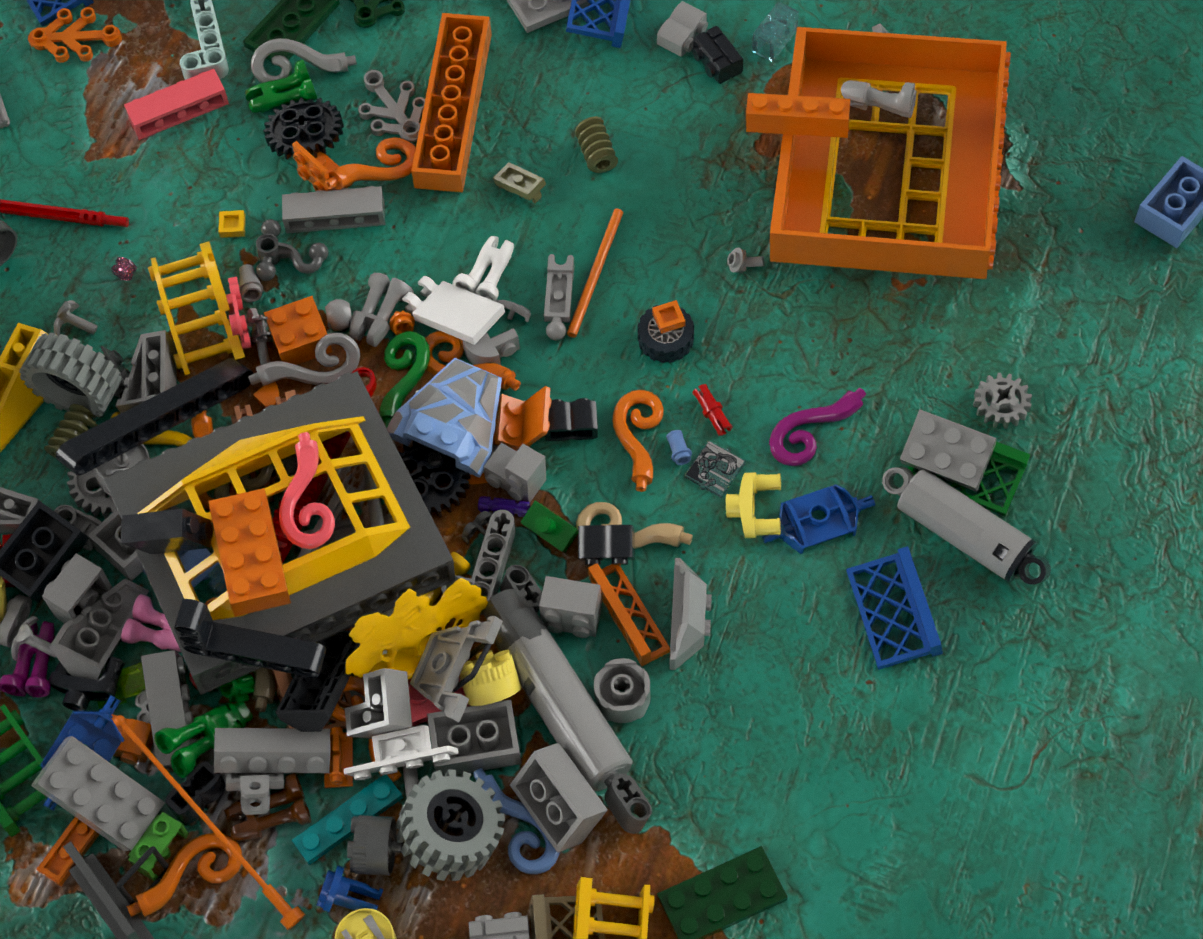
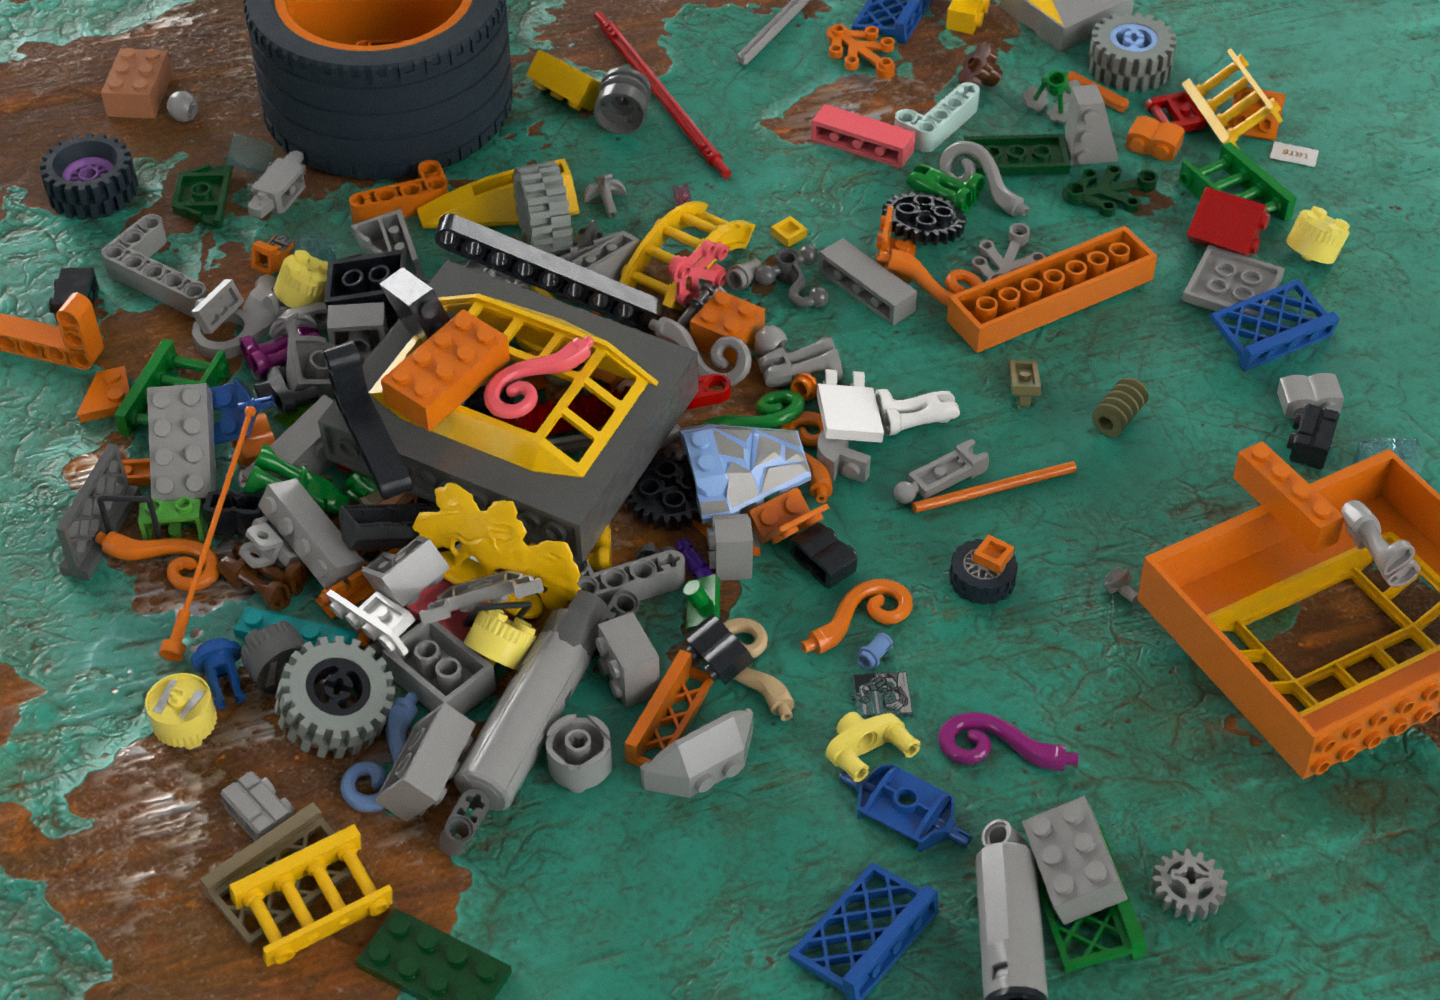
camera: 50 degrees right, 15 degrees down
light grey piece [496,300,531,322] -> none
red pin [692,384,733,436] -> none

